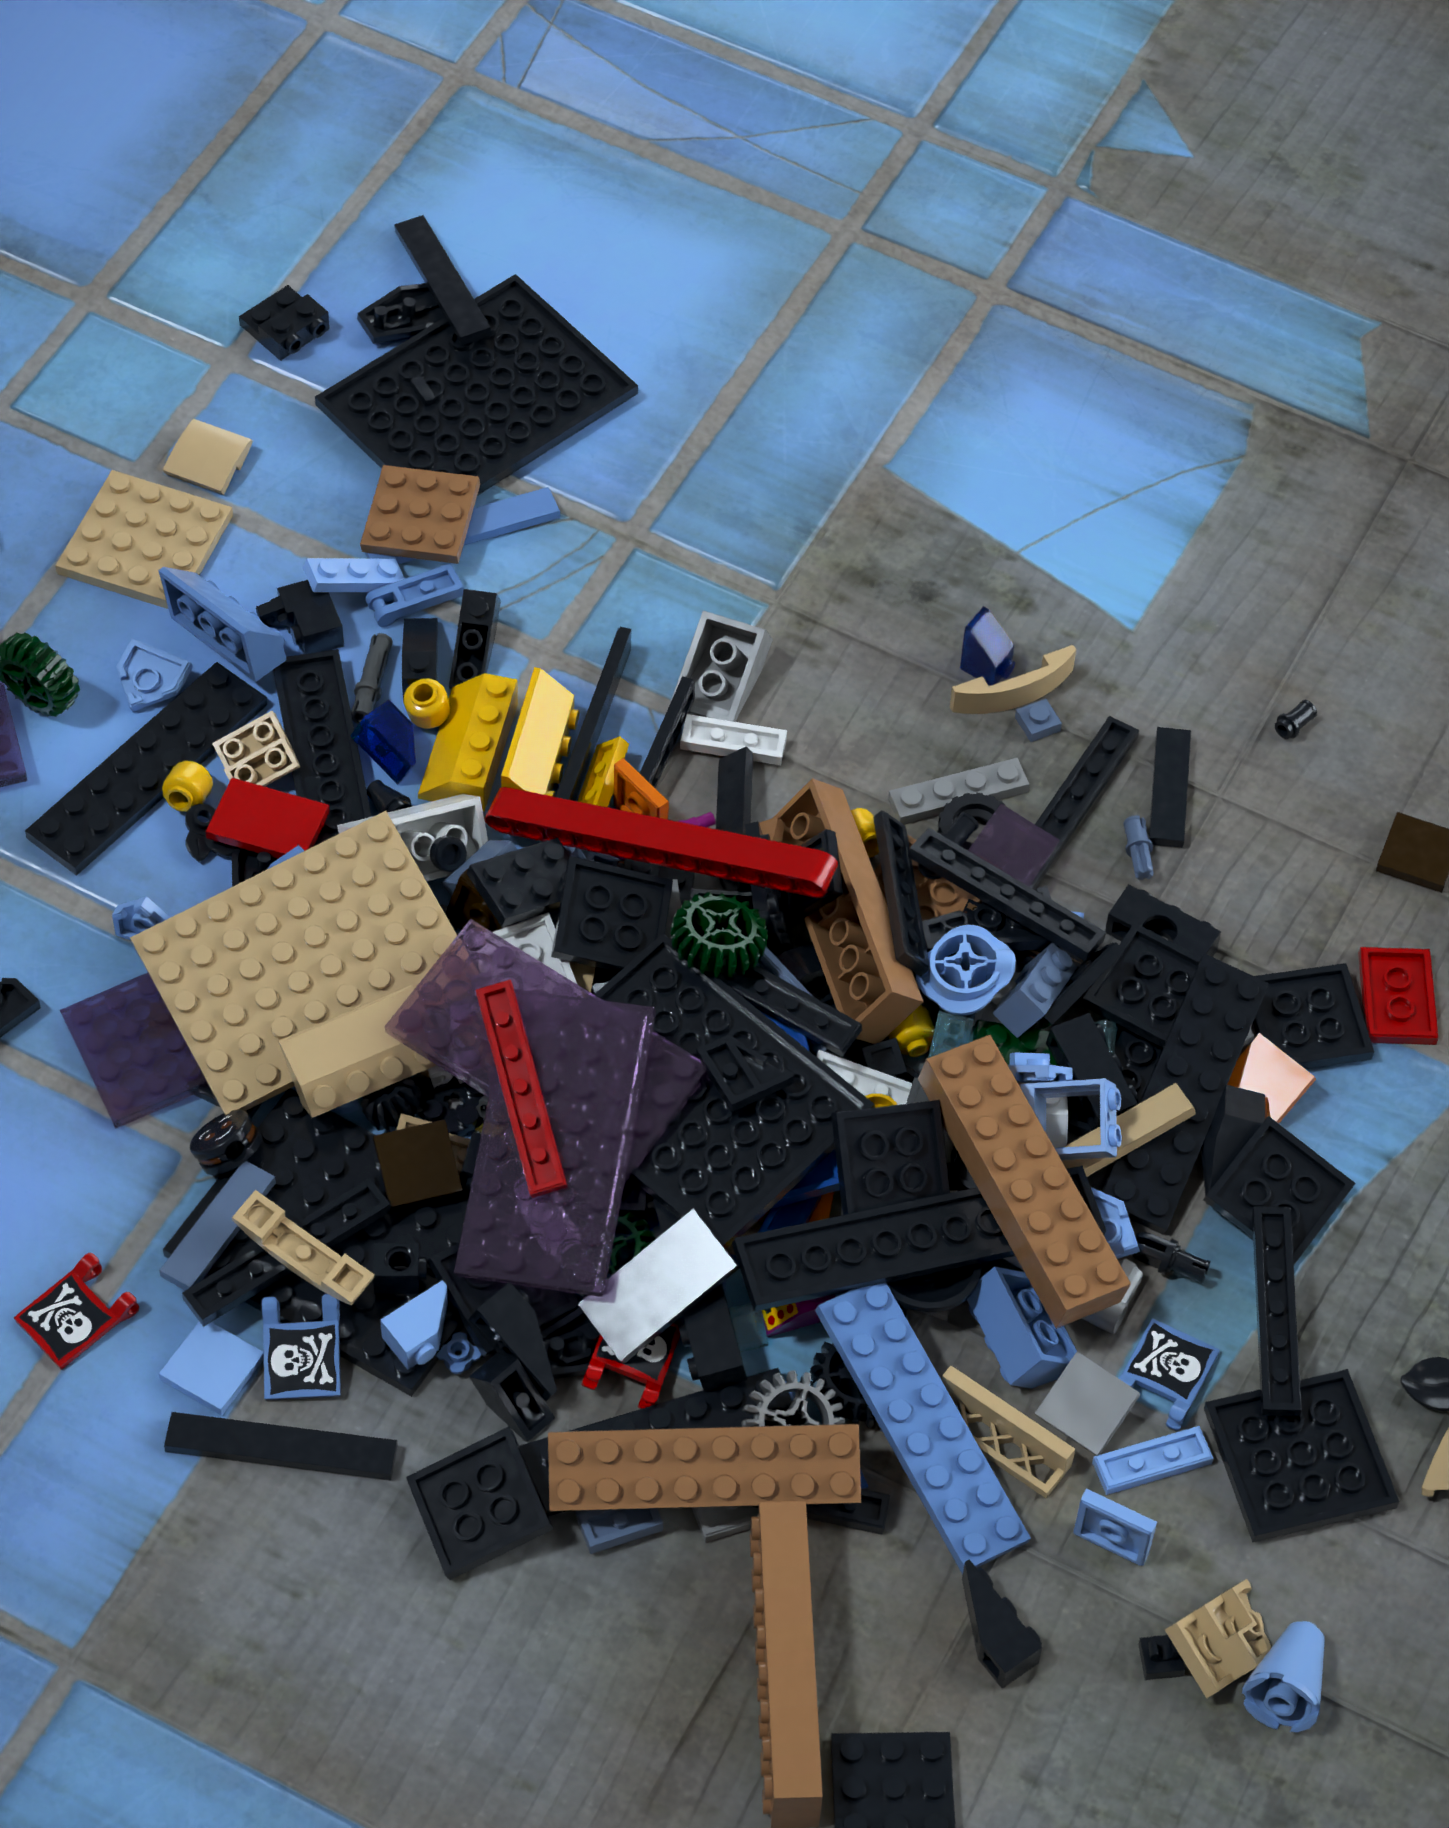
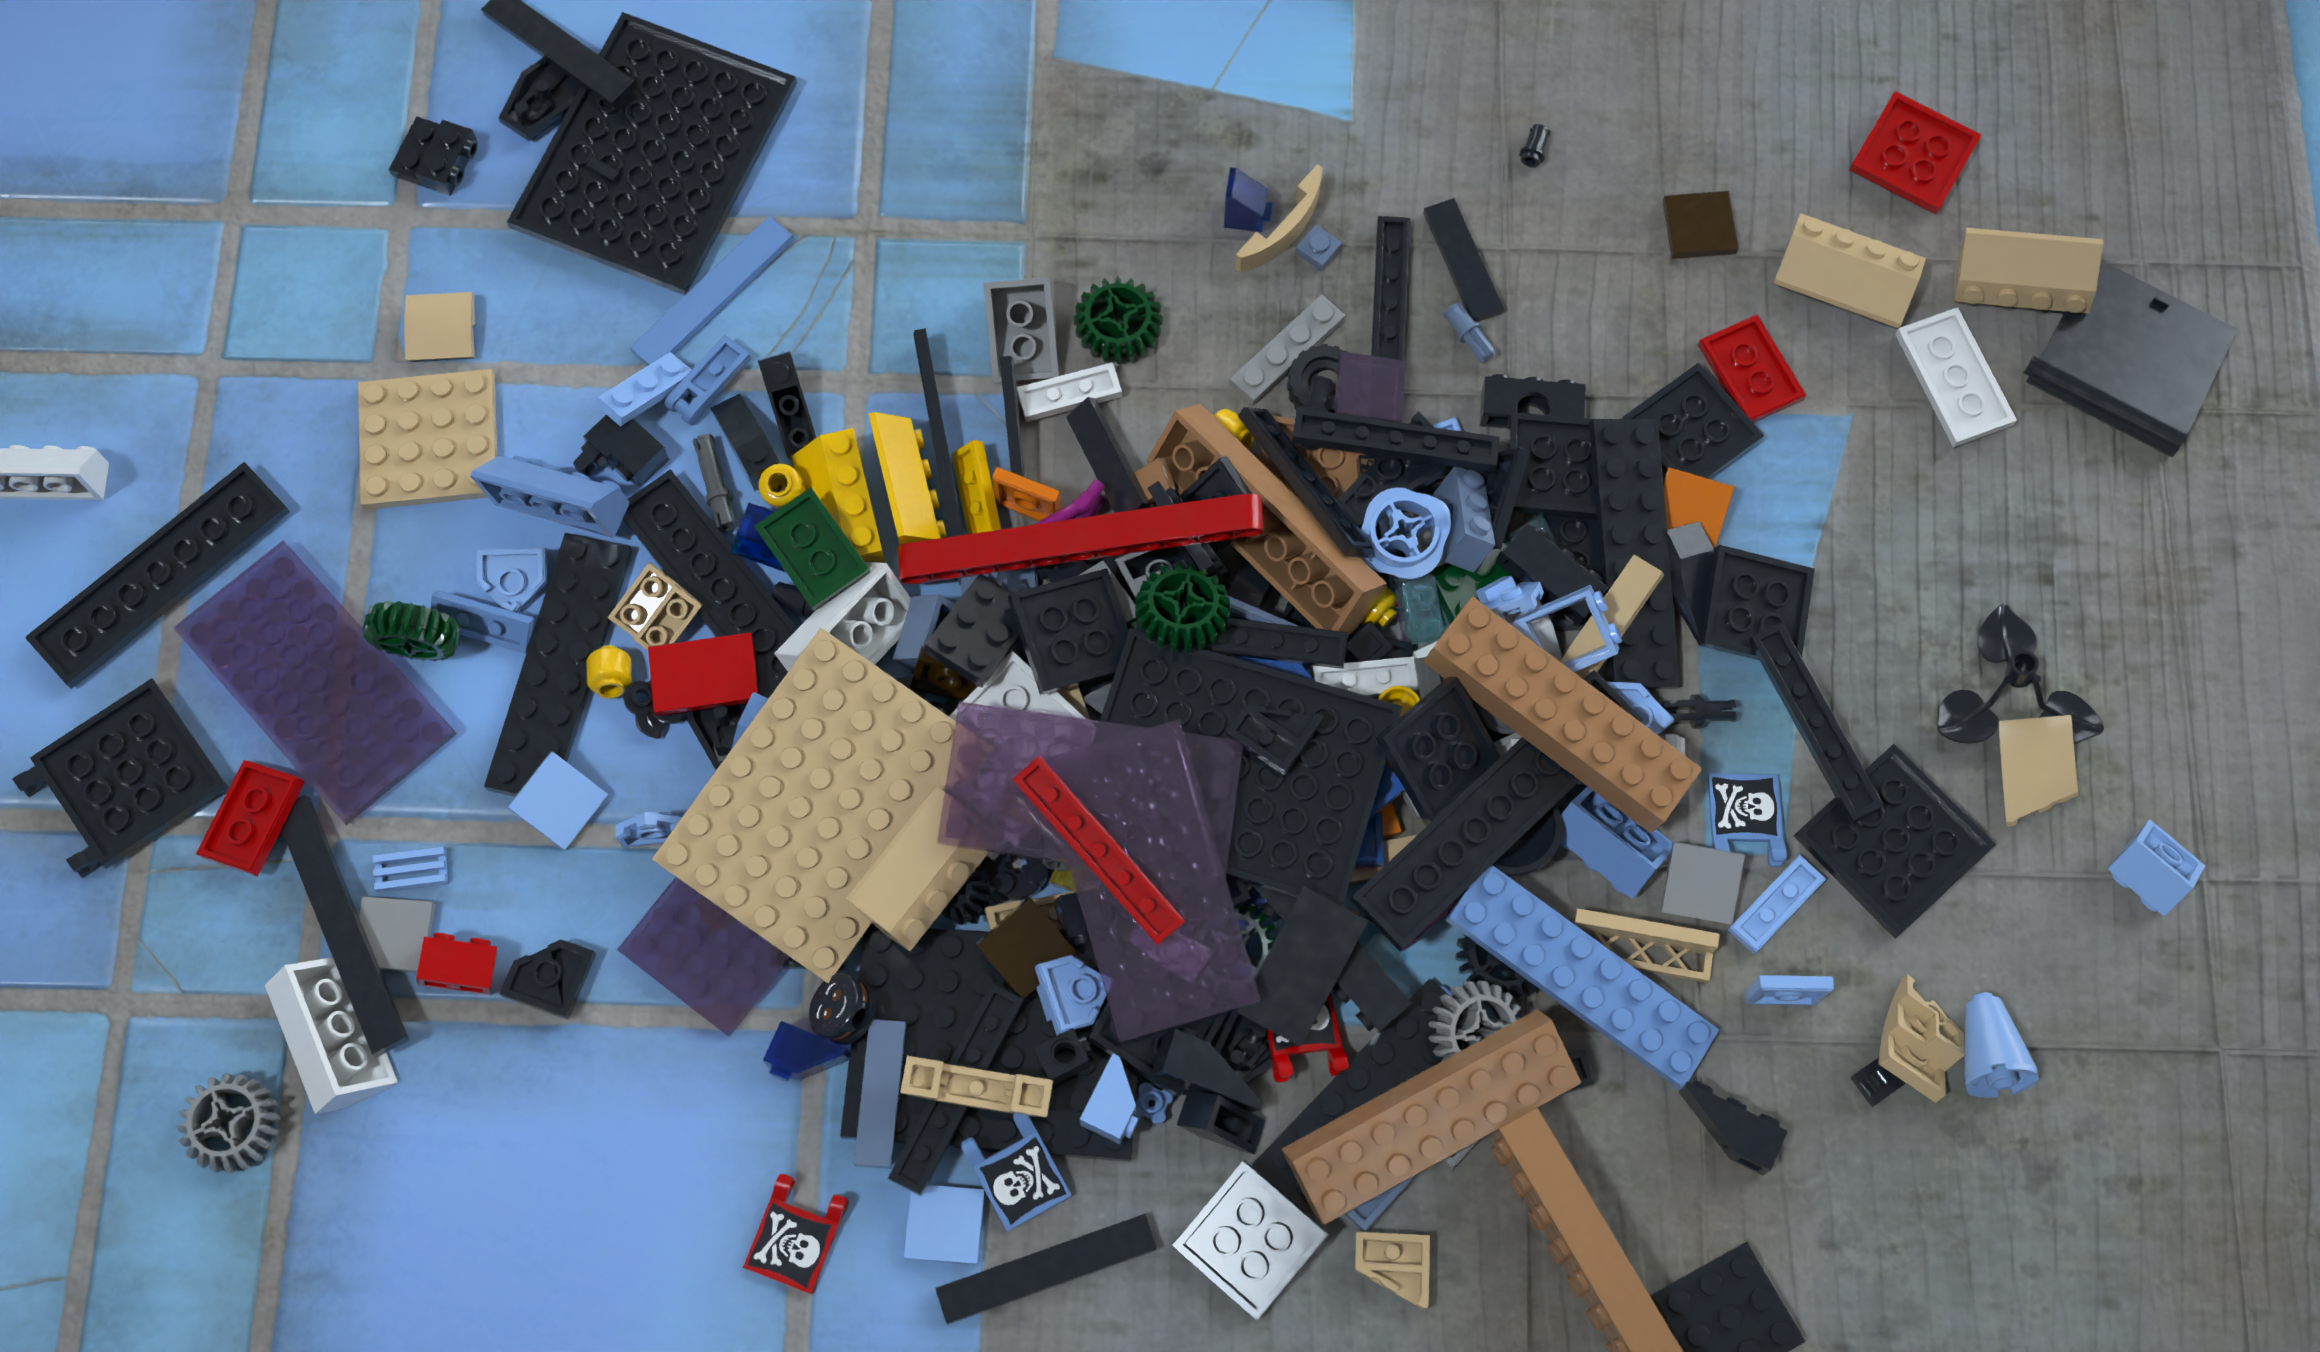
camera: 25 degrees left, 15 degrees up
medium nougat plate [360,465,480,564] -> none
black tile [430,836,467,872] -> none
none -> medium blue plate [430,590,534,653]
none -> light blue tile [507,751,608,850]
none -> dark green plate [754,487,870,611]
none -> clear blue slope [763,1021,850,1082]
none -> light blue plate [1035,955,1115,1036]
none -> dark green gear [1073,276,1163,365]
none -> tan wing [1354,1232,1430,1310]

